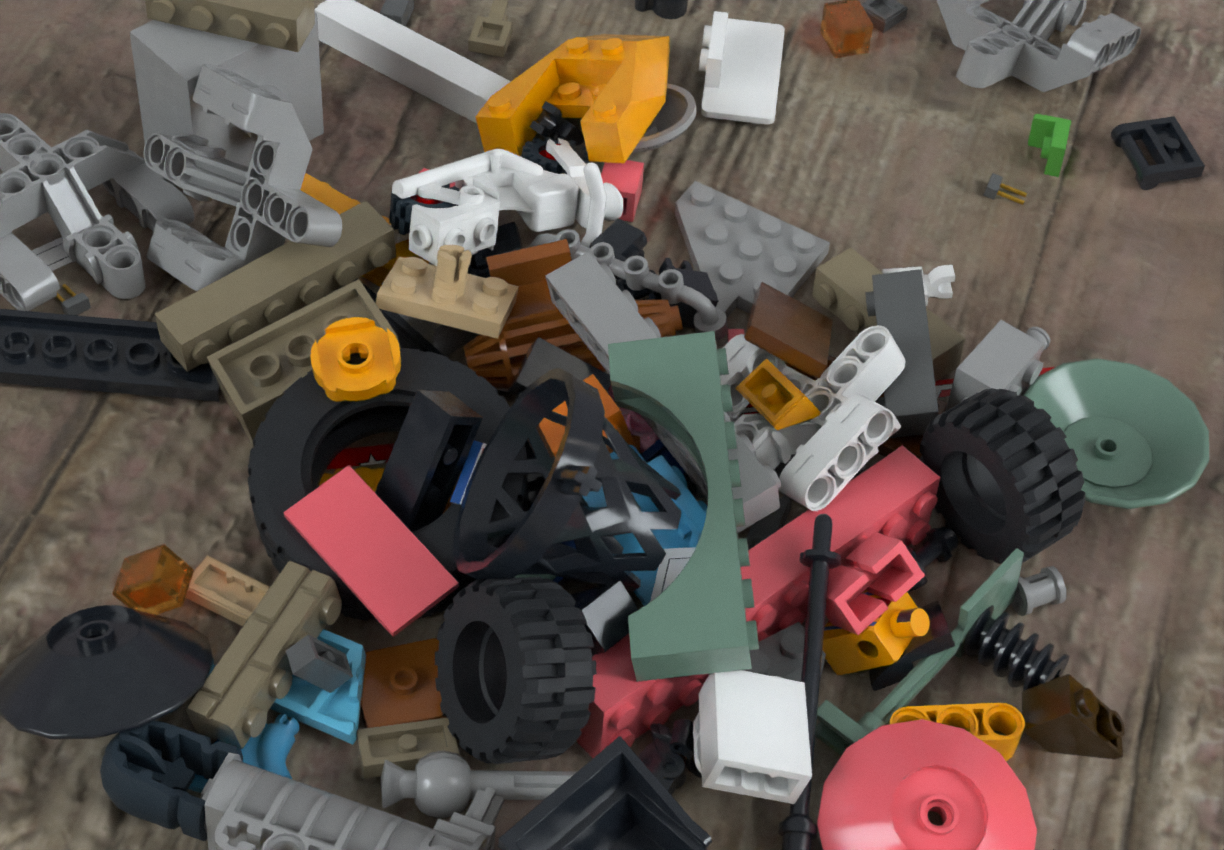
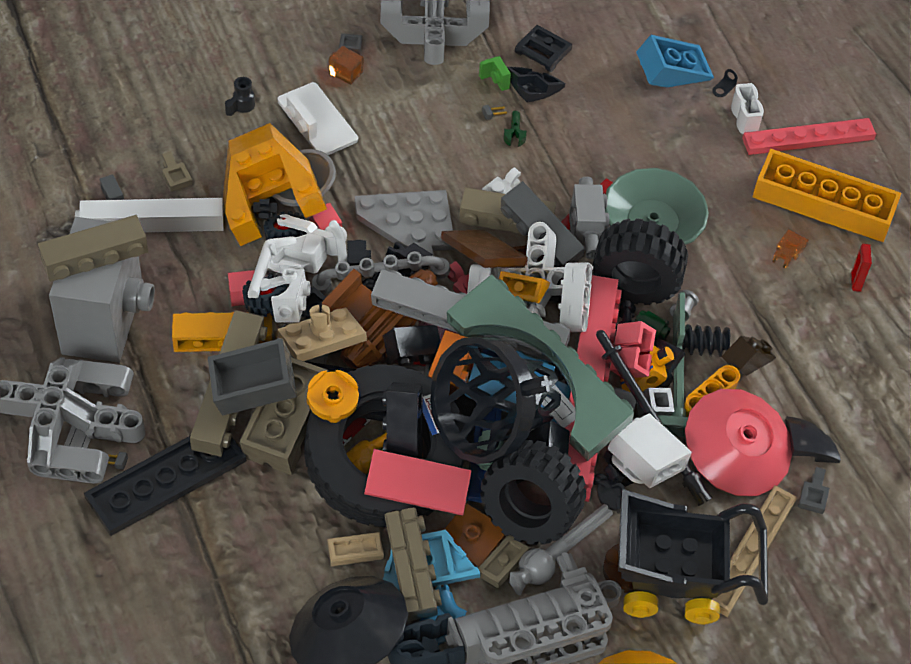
camera: 40 degrees left, 5 degrees up
clear orange brick [112,544,194,615] -> none
light grey piece [143,64,342,291] -> none
dark grey piece [286,634,353,693] -> none
none -> dark grey piece [208,338,297,416]
none -> dark green bar [503,110,527,147]
none -> black brick [507,67,566,102]
none -> dark green brick [634,310,671,341]
none -> light grey brick [636,388,675,418]

